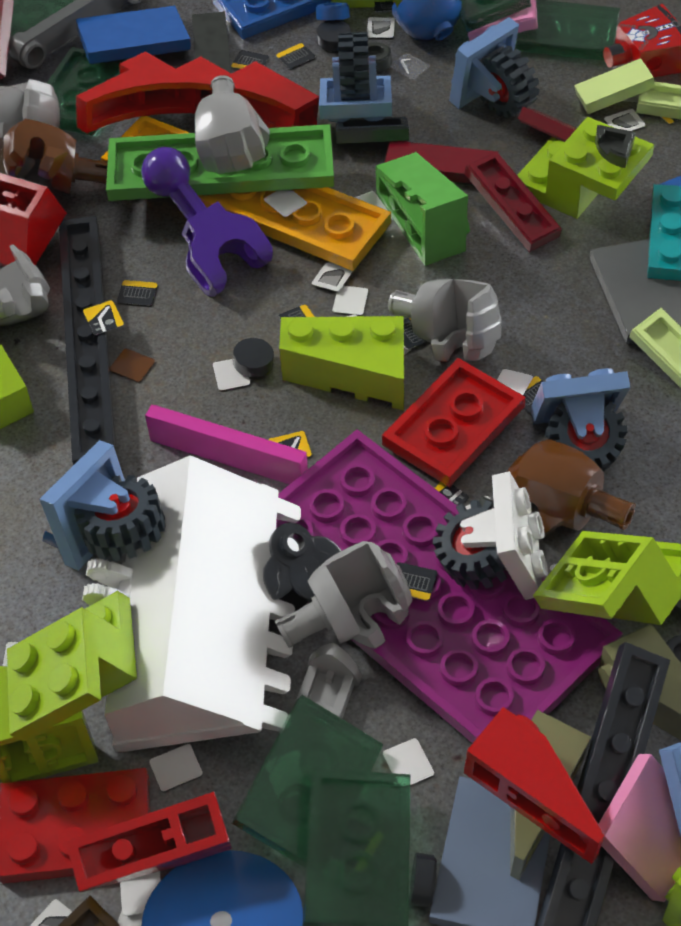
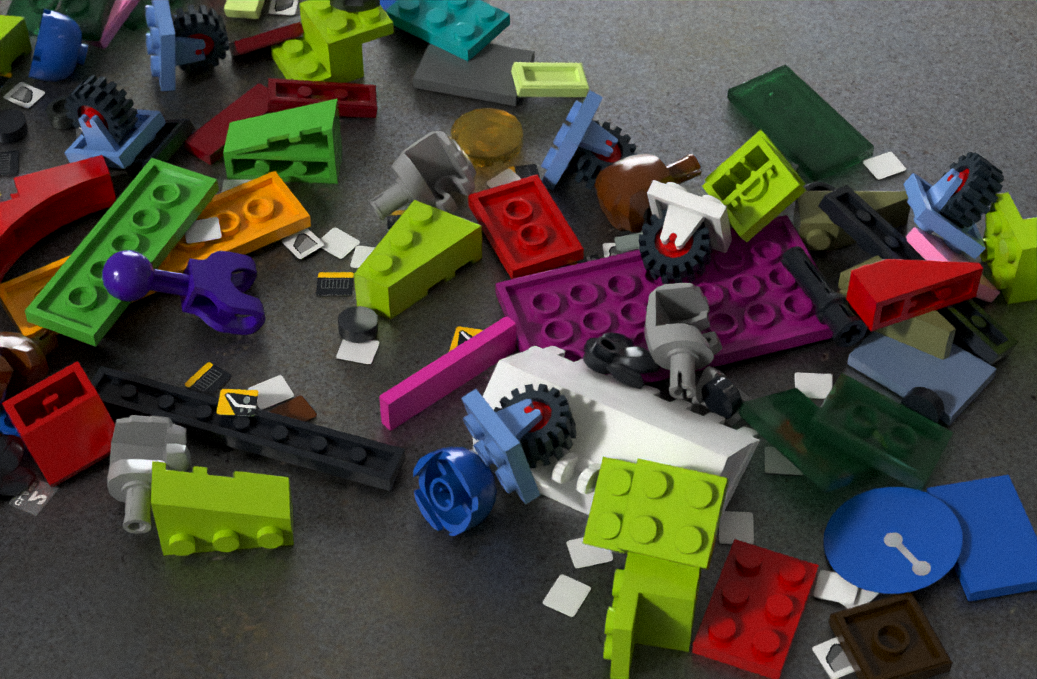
camera: 65 degrees left, 5 degrees down
red slope [65,792,232,893] -> none
light grey piece [195,75,270,174] -> none
none -> white sticker [248,375,294,410]
none -> clear yellow tile [451,108,523,167]
none -> black tile [701,376,742,420]
none -> black pin [781,246,867,347]

